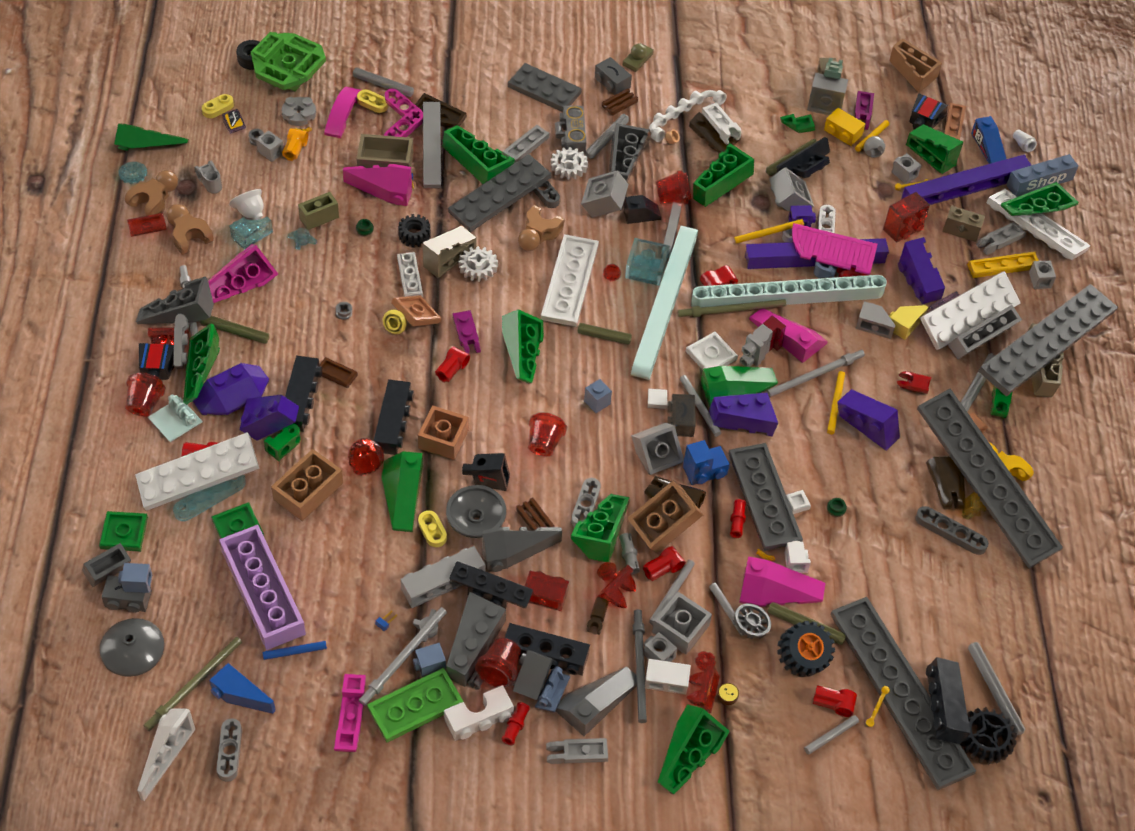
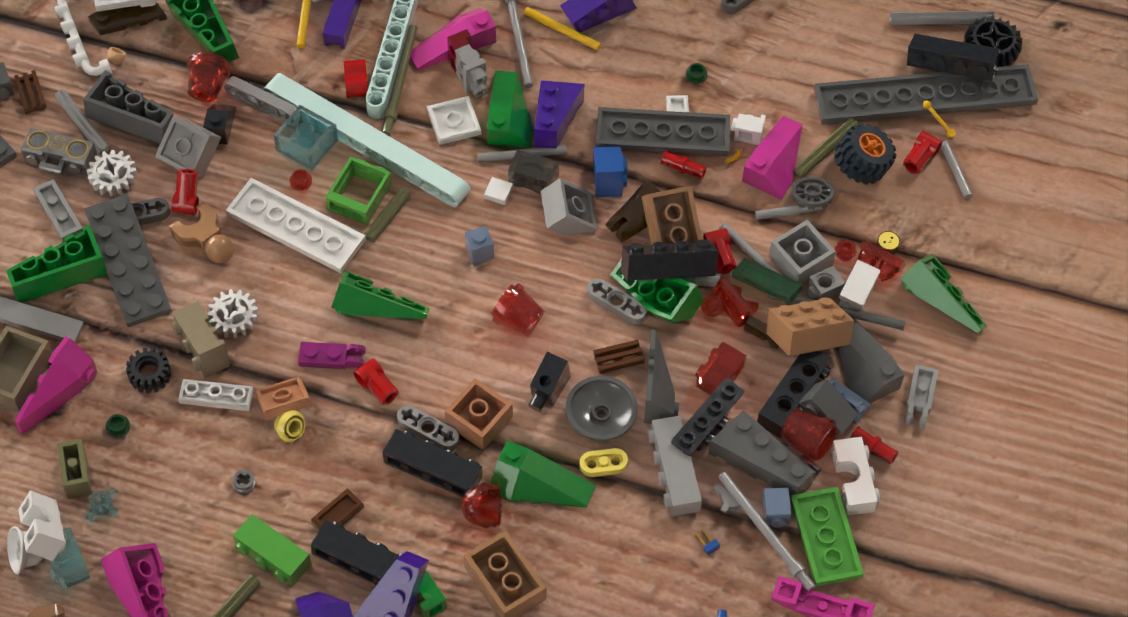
camera: 70 degrees left, 5 degrees up
none -> white arch [18,491,66,561]
none -> red piece [171,169,199,216]
none -> bright green brick [233,514,311,586]
none -> bright green window [325,156,392,225]
none -> light grey beam [397,405,459,451]
none -> black brick [621,240,718,281]
none -> clear green tile [732,258,803,304]
none -> medium nougat brick [766,298,854,356]

